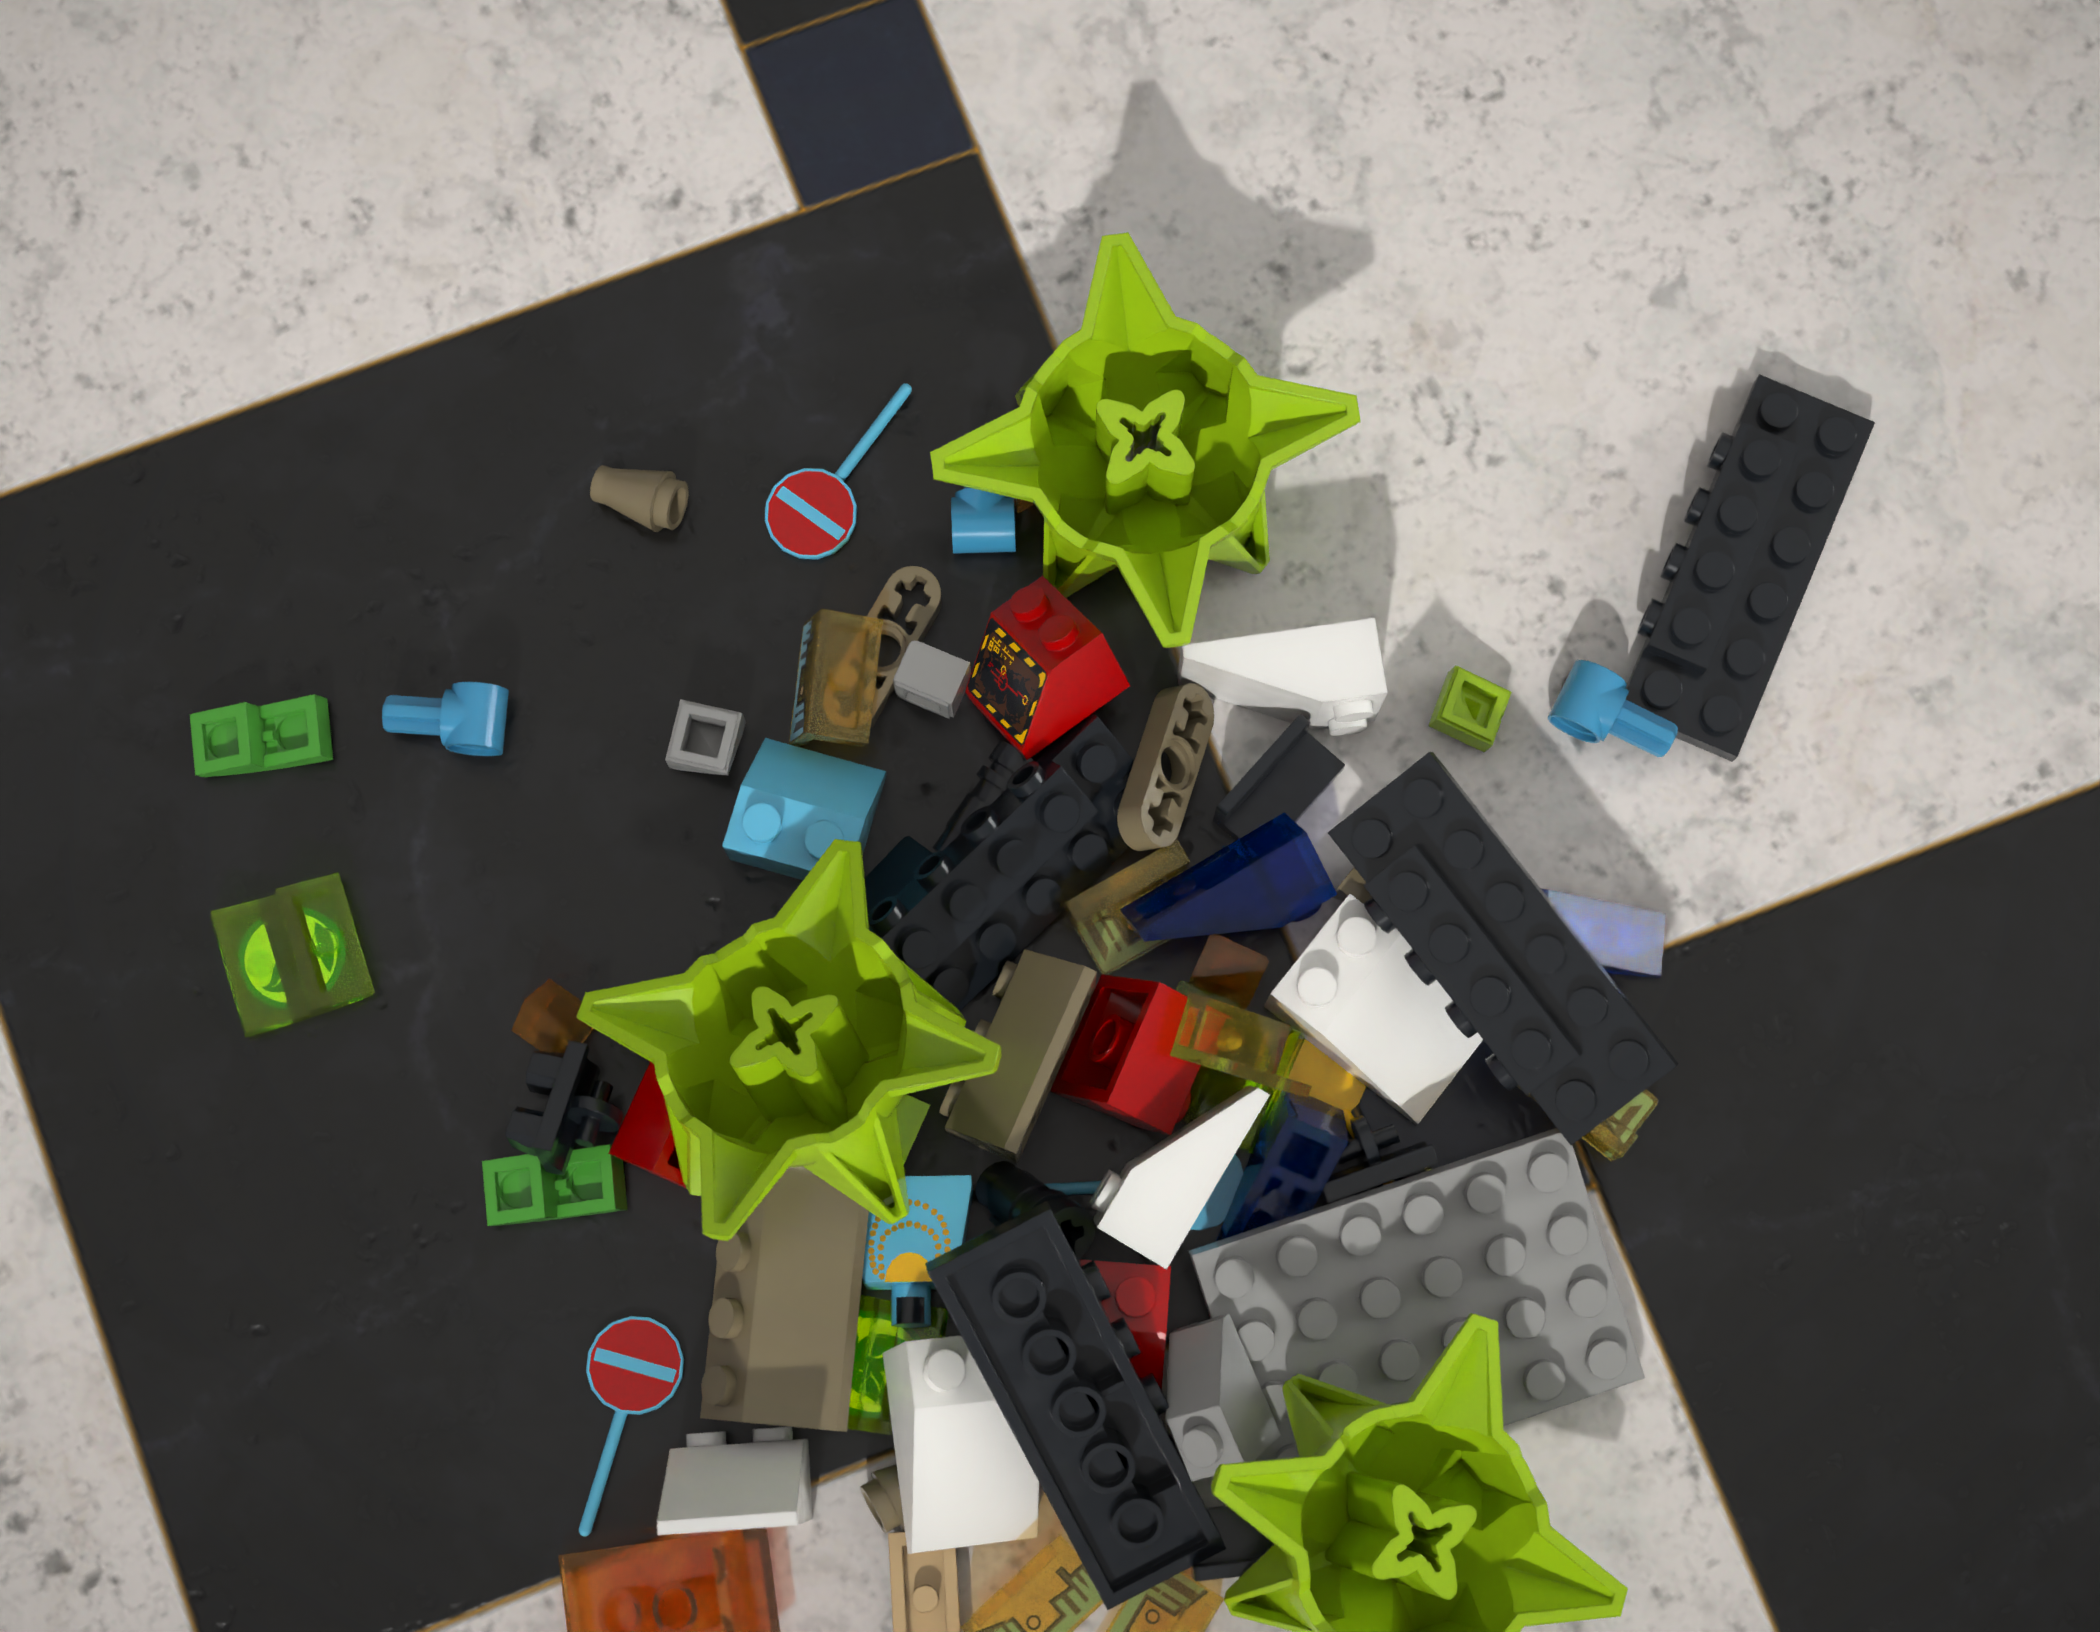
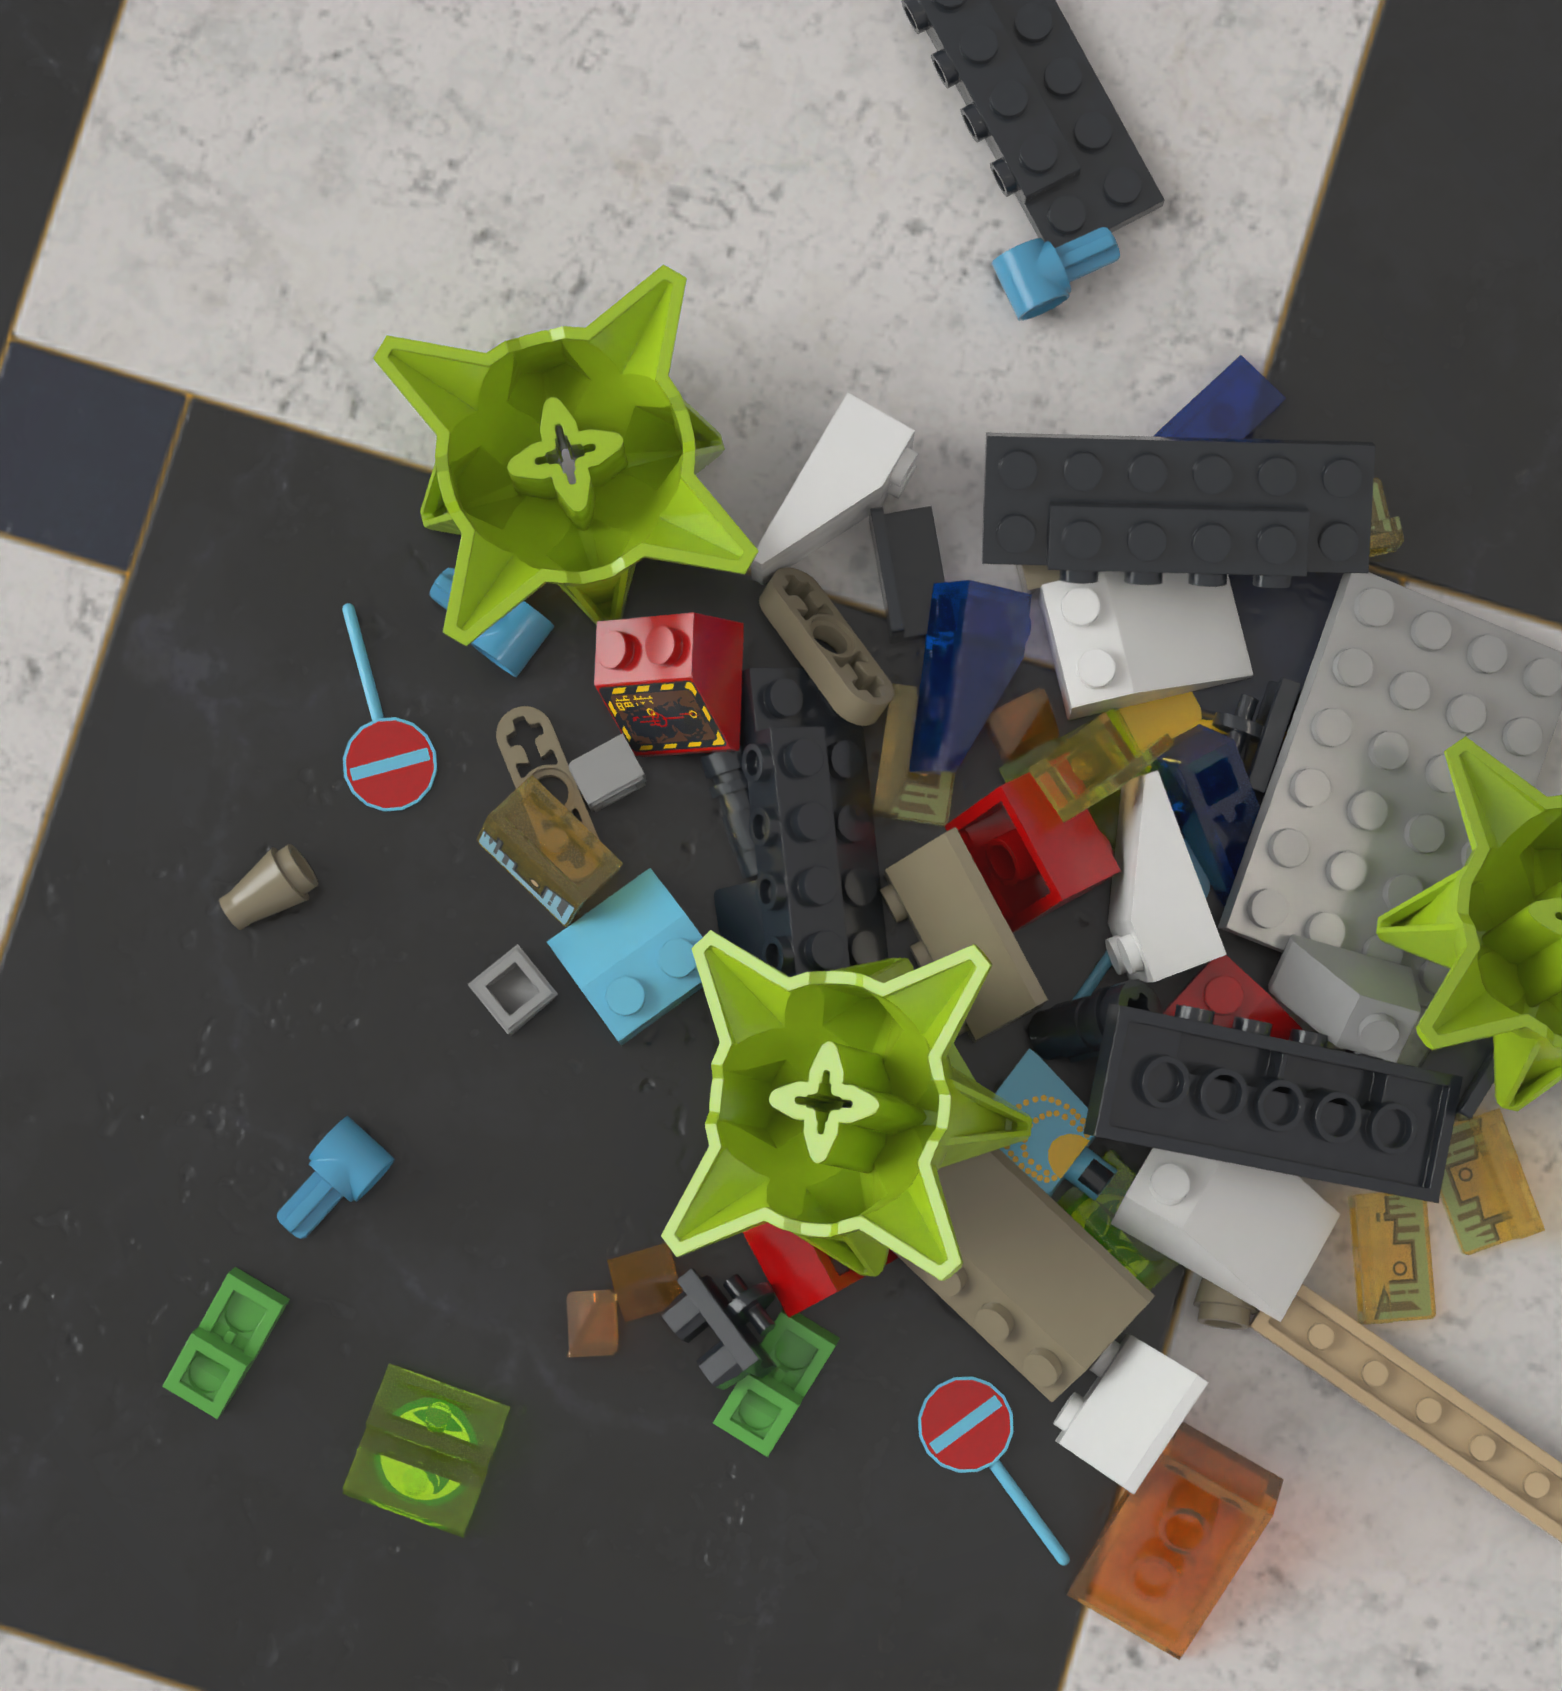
camera: 50 degrees left, 5 degrees up
lime tile [1428,665,1512,752] -> none
none -> clear orange slope [567,1289,619,1357]

